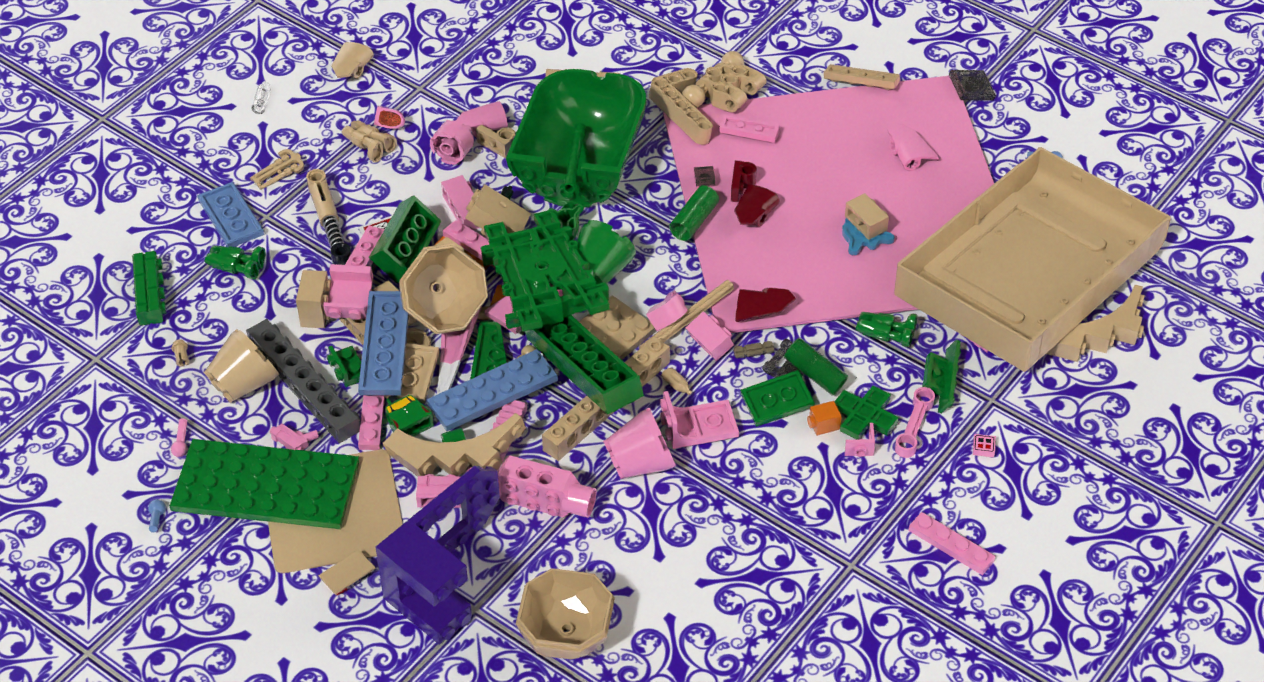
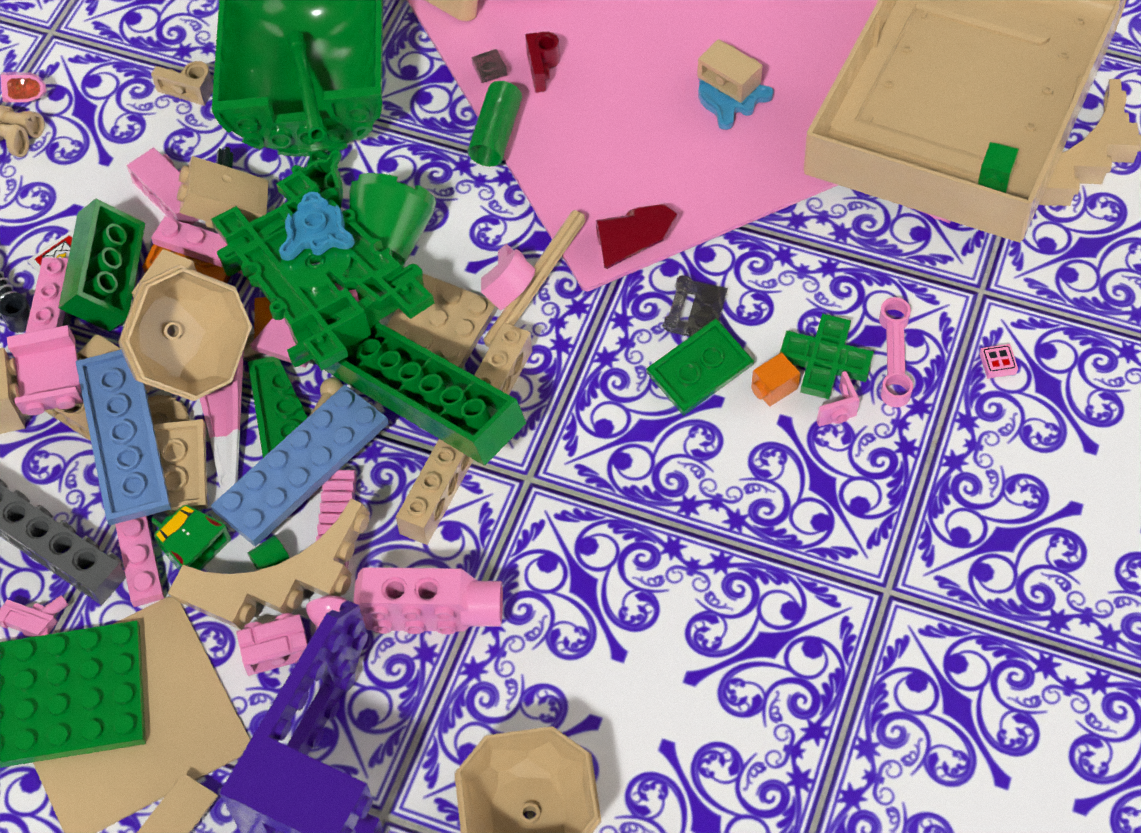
camera: 15 degrees left, 10 degrees up
green bracket [327,346,361,387] -> none
bright pink brick [430,120,474,165] -> none
bright pink panel [456,101,508,137] -> none
bright pink cone [603,408,676,479] -> none
bright pink bracket [660,391,739,449] -> none
tan piece [662,368,692,395] -> none
bright pink brick [685,311,734,361] -> none
dark tan axle [733,341,774,358] -> none
dark red panel [734,185,780,226] -> none
green piece [784,337,848,396] -> none
green piece [856,312,918,348] -> none
bright pink plate [909,512,996,576] -> none
green bracket [922,339,961,414] -> none
none -> dark azure tile [279,192,355,261]
none -> green brick [978,142,1019,193]

